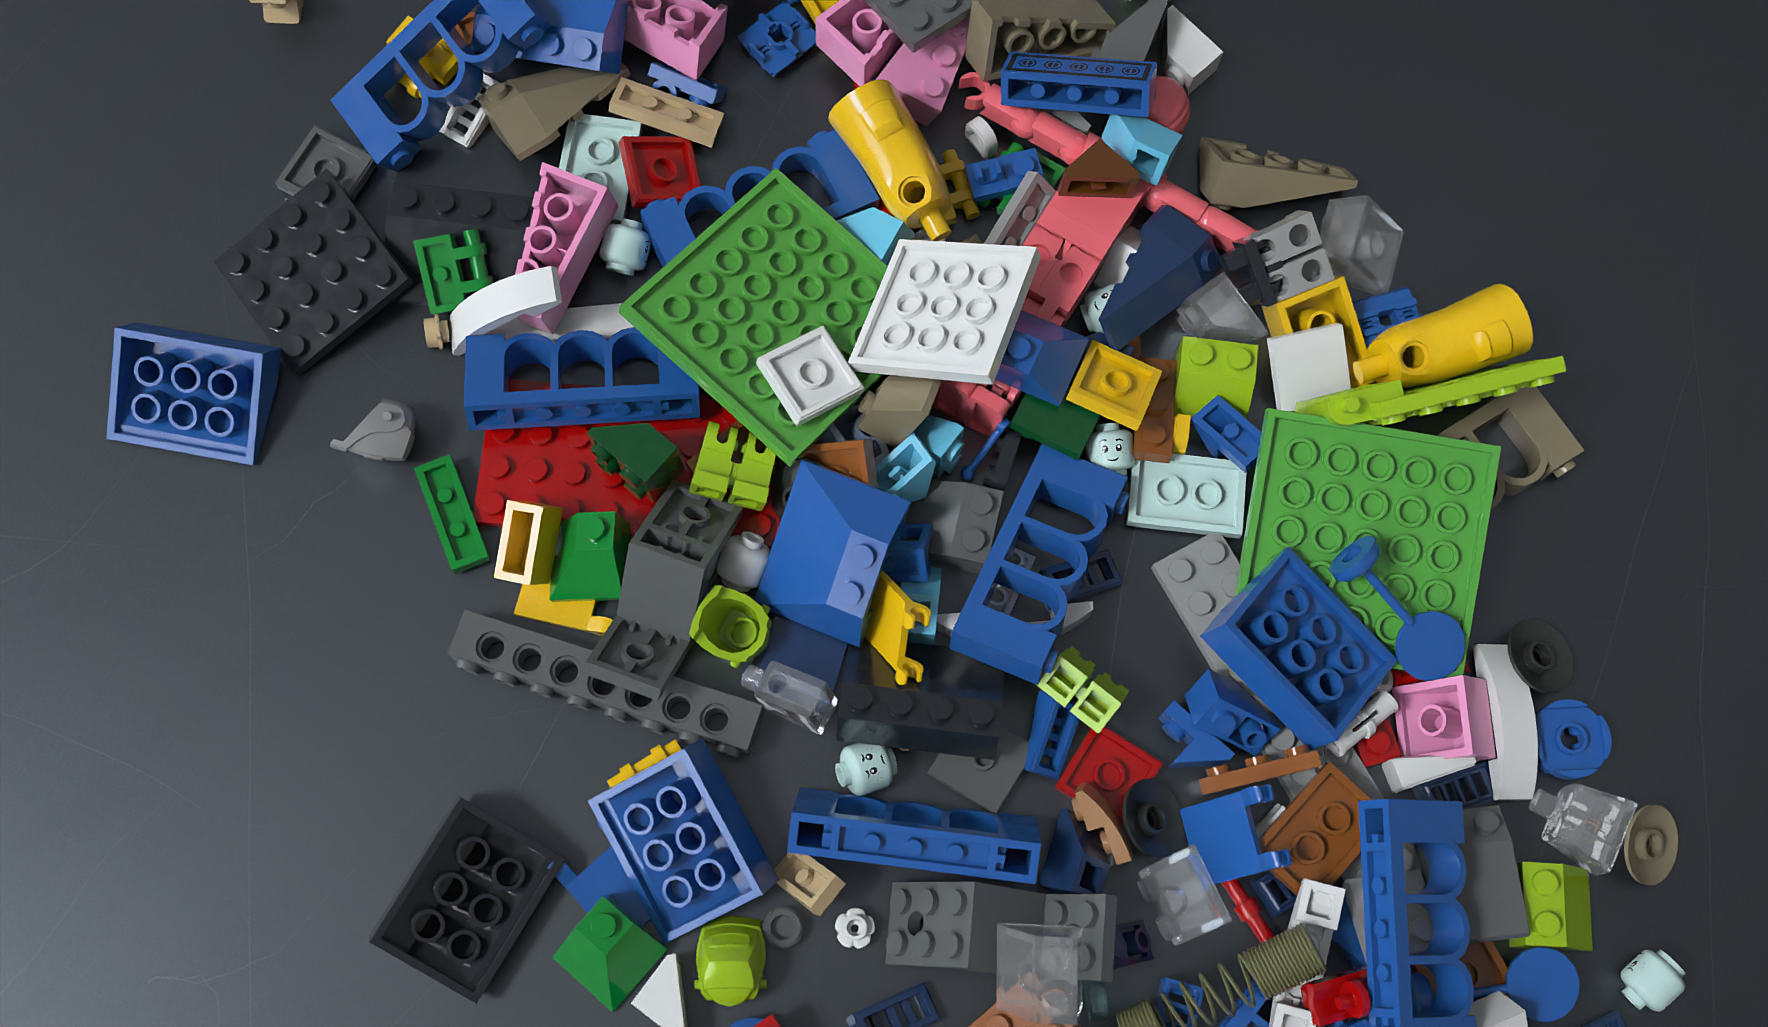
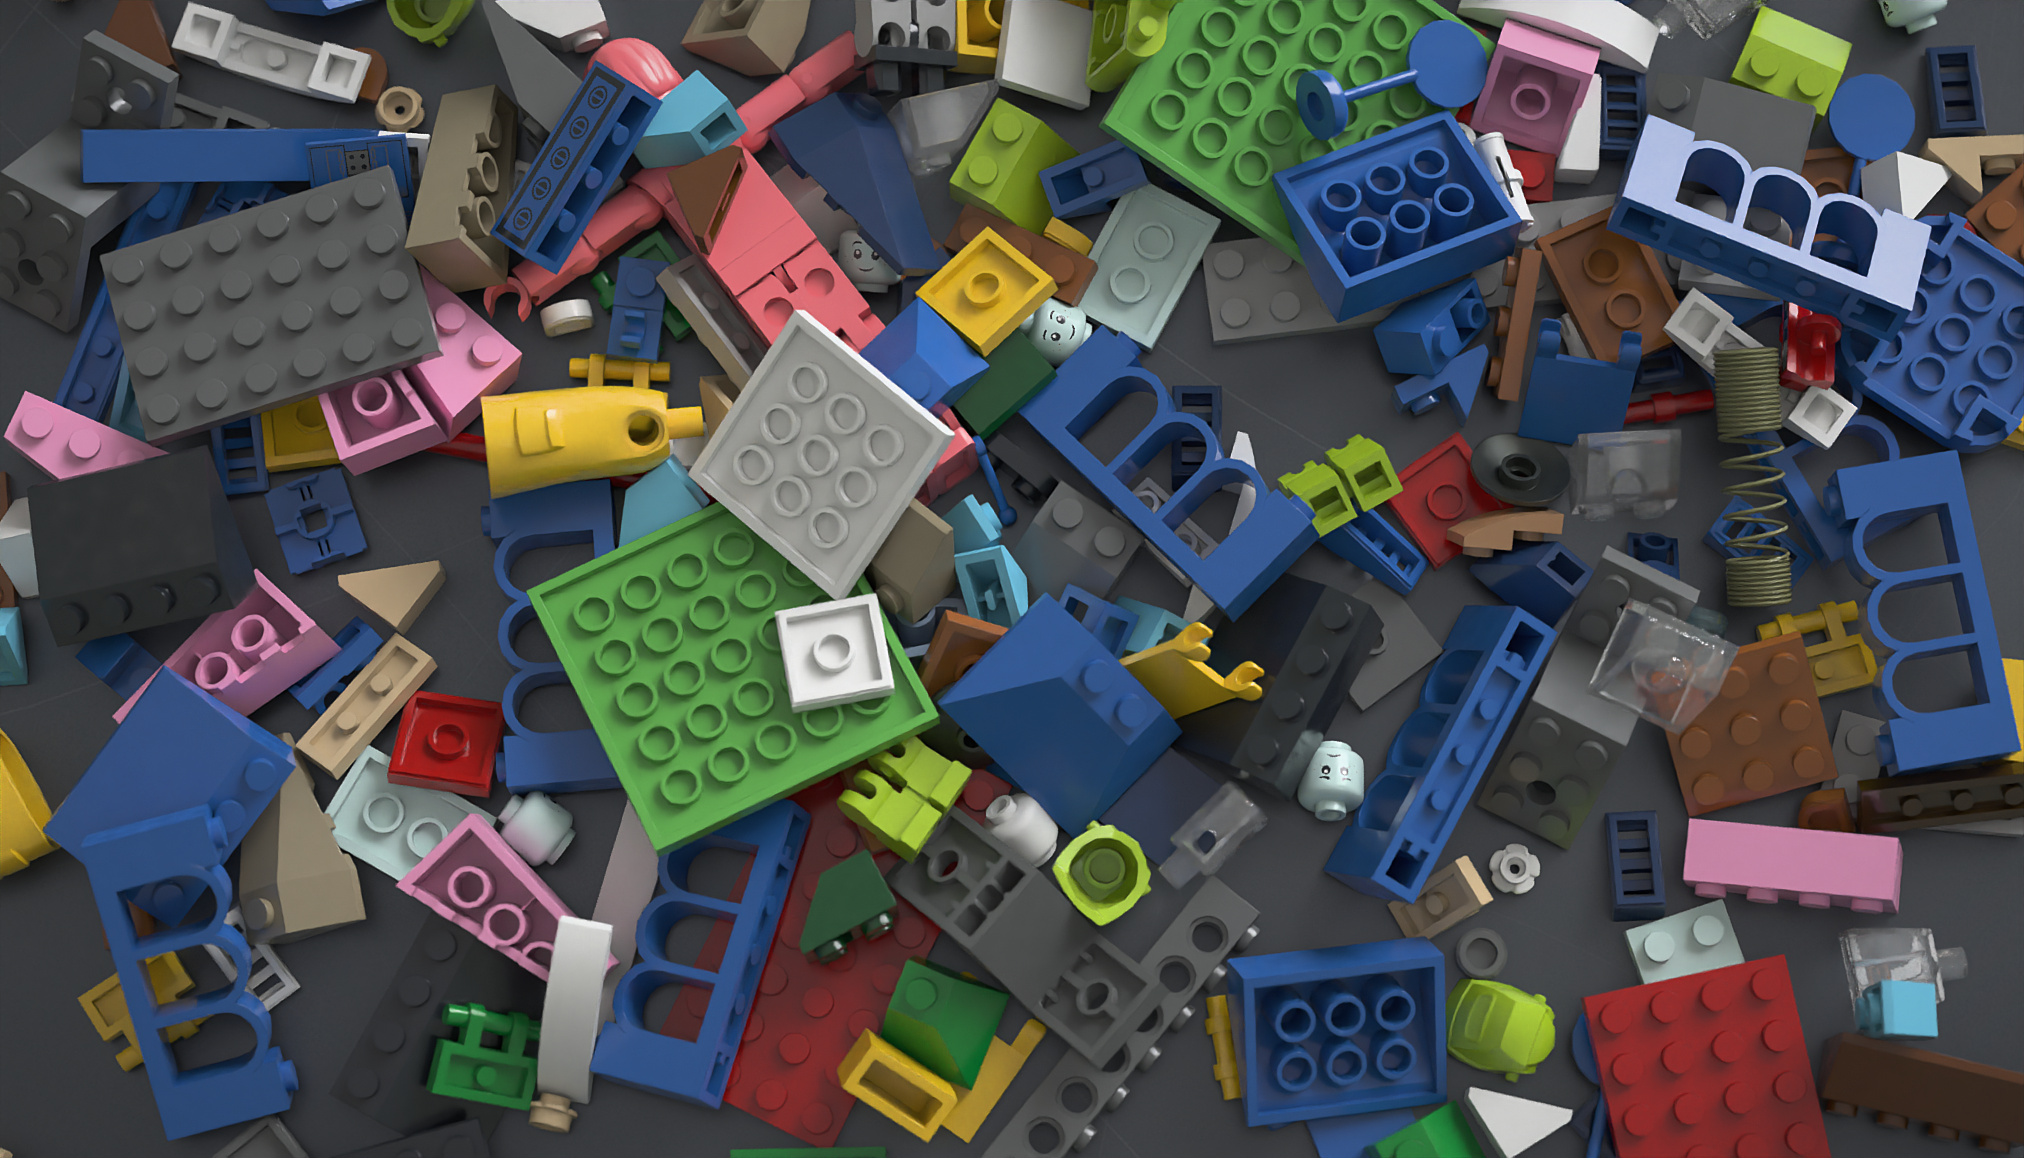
camera: 65 degrees left, 5 degrees up
none -> tan slope [338,560,446,636]

